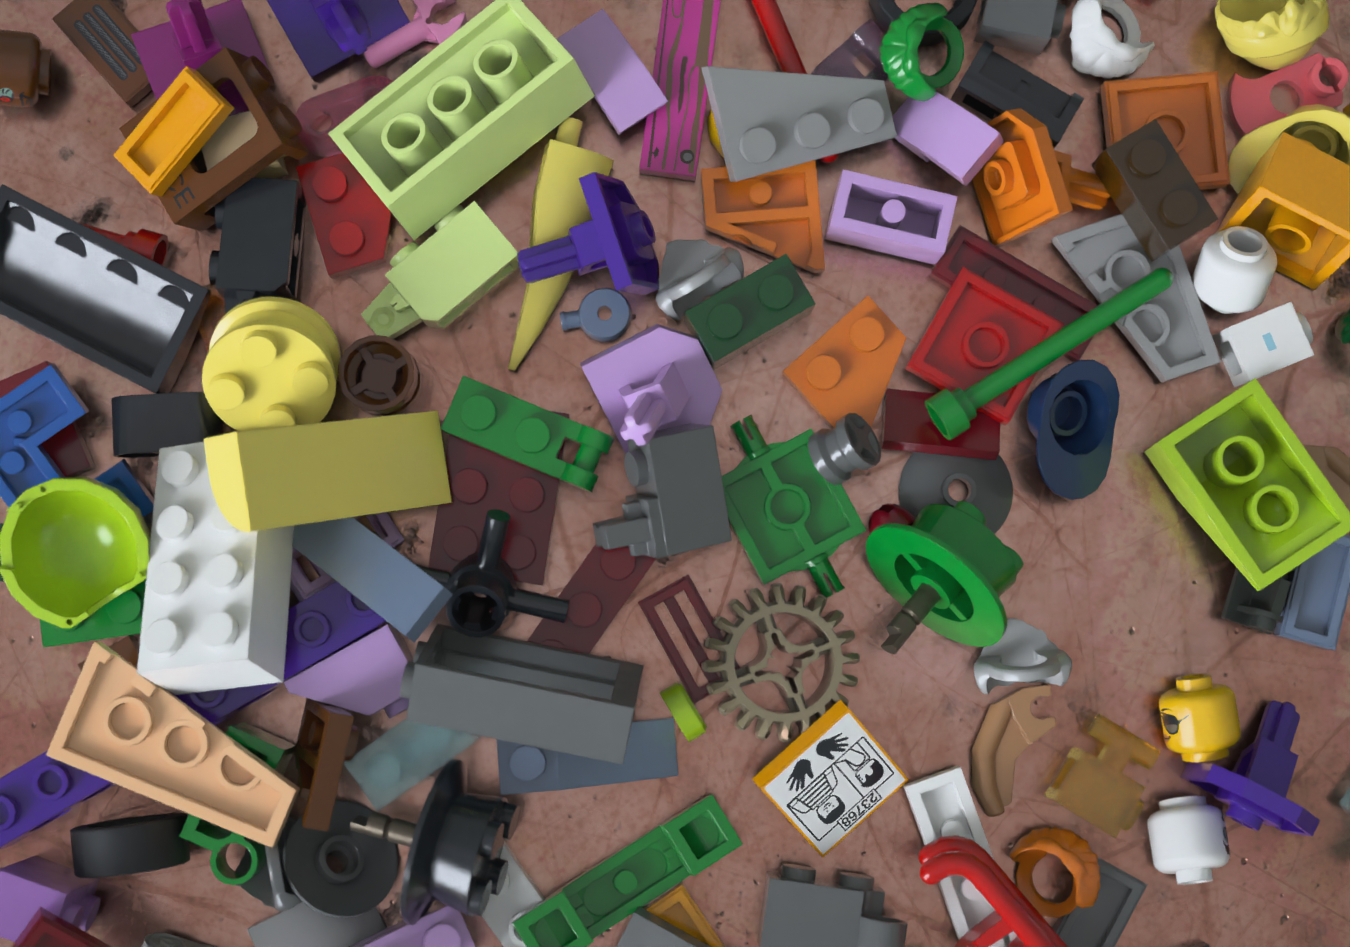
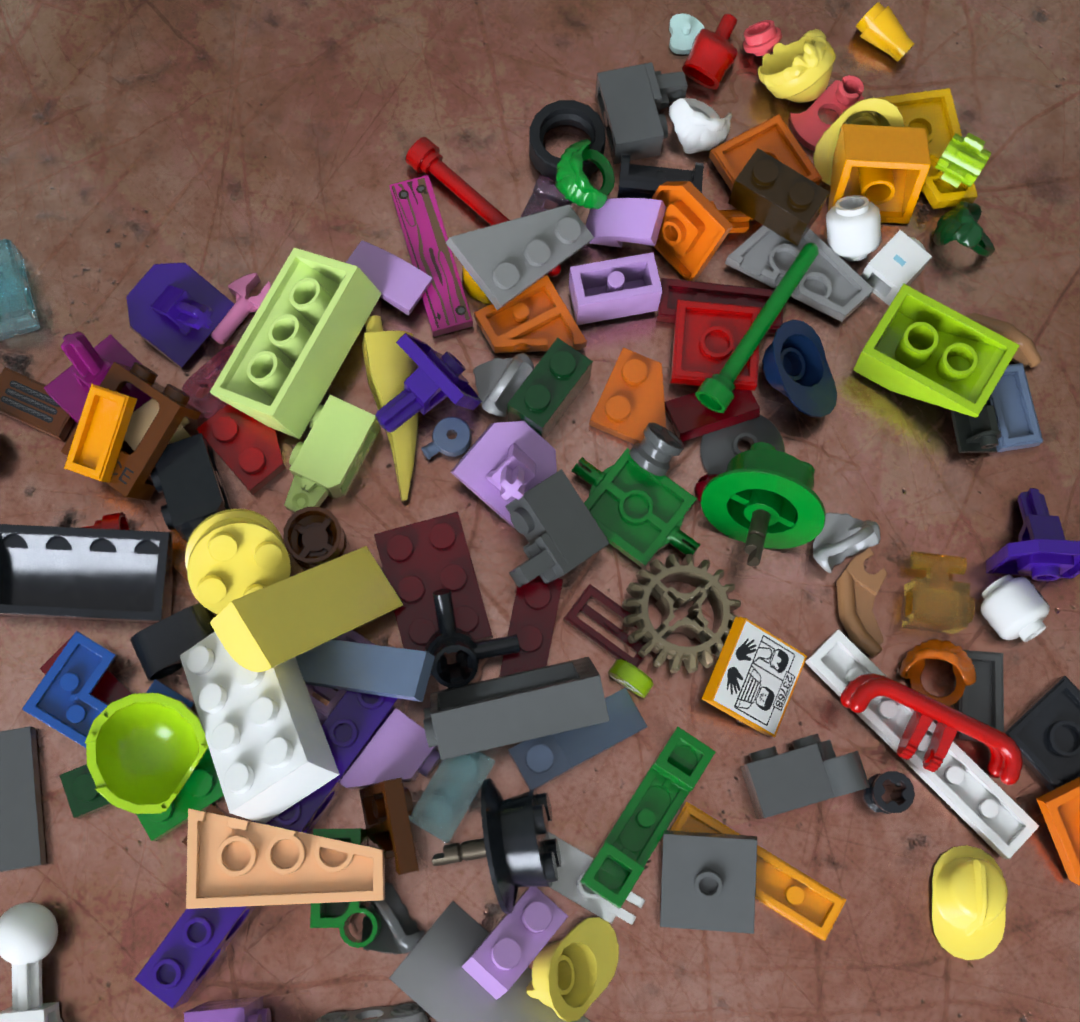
camera: 20 degrees left, 10 degrees down
black tyre [70,813,190,878] -> none
dark grey dish [283,800,398,918] -> none
green plate [440,375,615,492] -> none
yellow head [1159,673,1241,762] -> none

